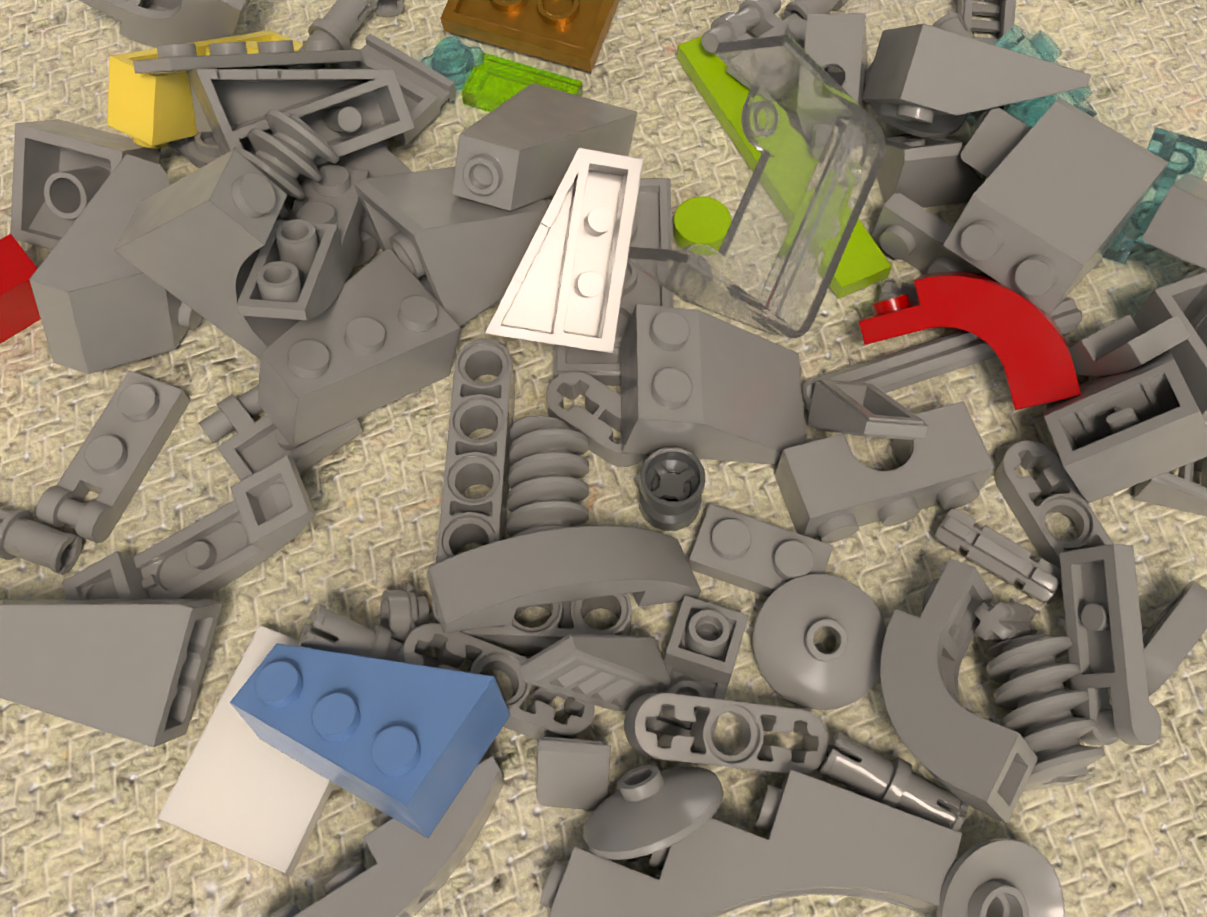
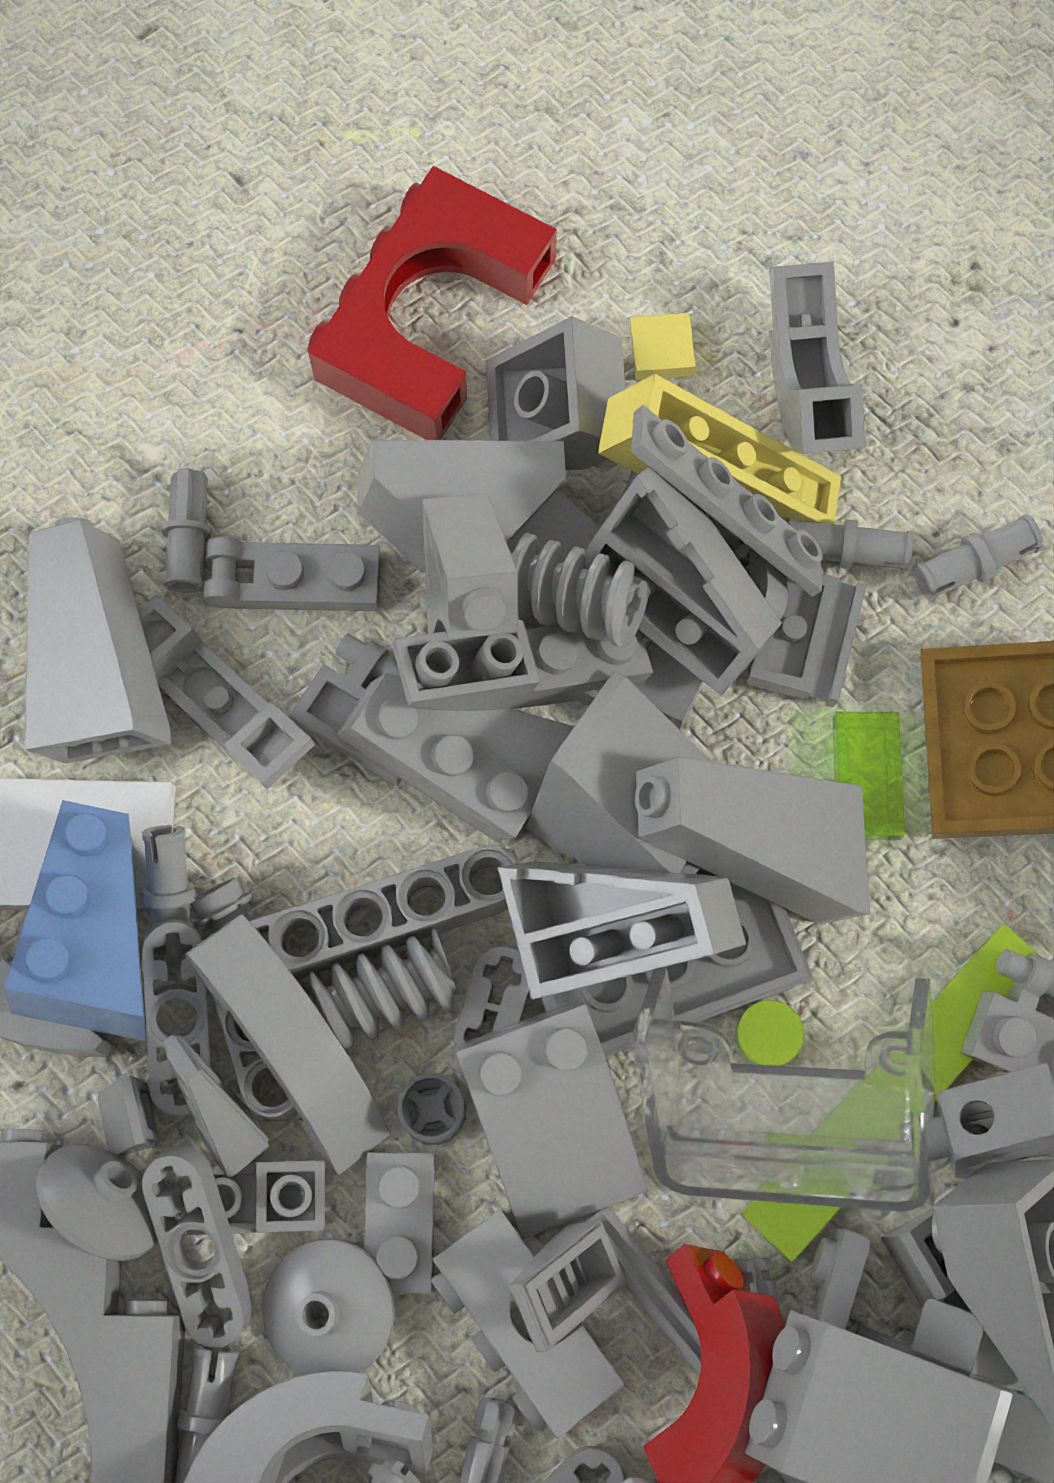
camera: 70 degrees right, 10 degrees up
clear light blue plate [421,36,484,90] -> none
none -> light yellow tile [629,313,696,380]

